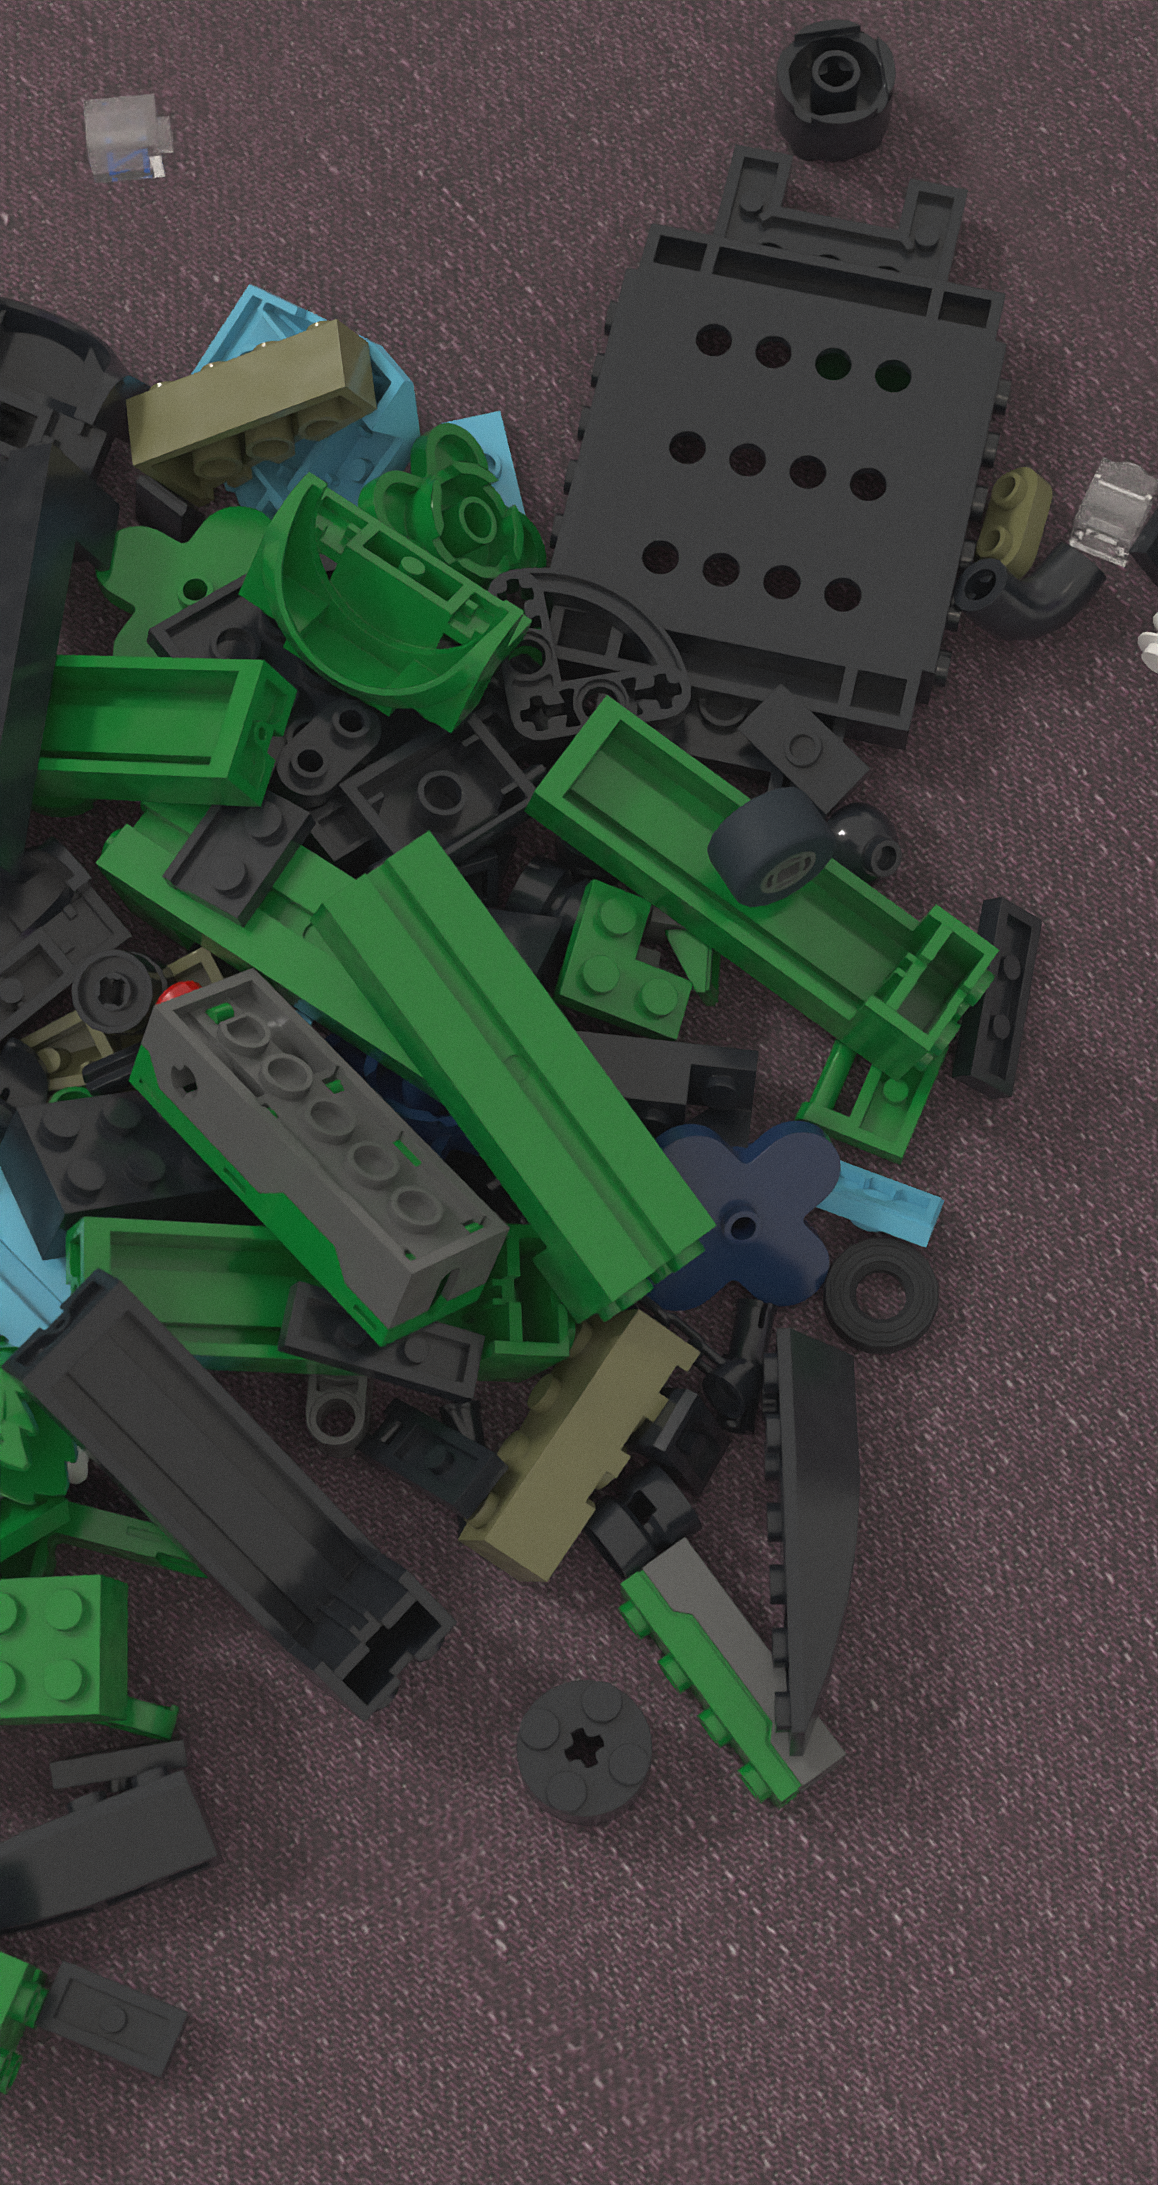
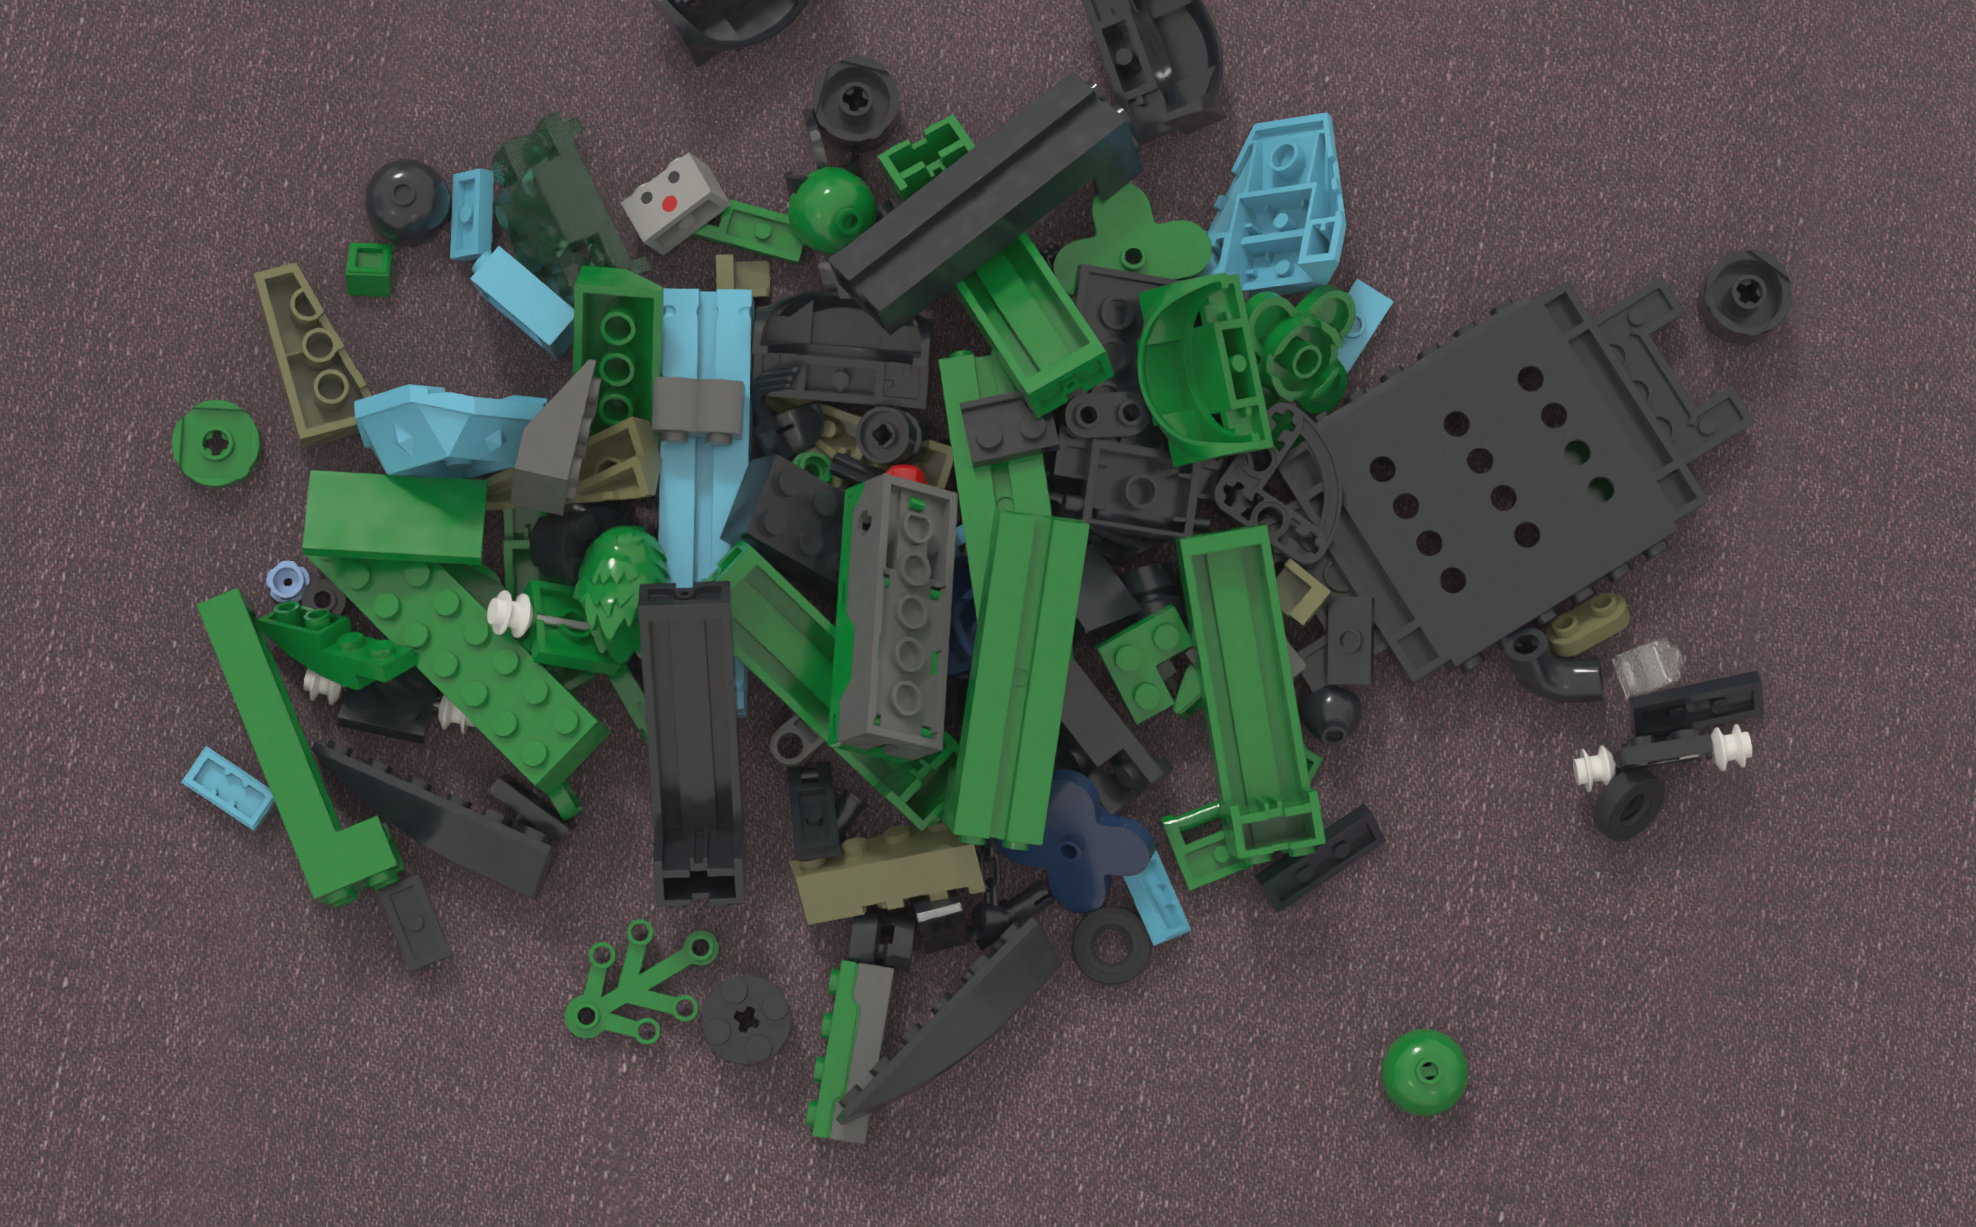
camera: 40 degrees right, 10 degrees up
olive wedge [126,319,377,508] -> none
black slope [136,474,206,543] -> none
black plate [277,1281,485,1404] -> none
black wheel [707,787,836,907] -> none
none -> green plant [565,919,719,1045]
none -> olive panel [1276,559,1331,629]

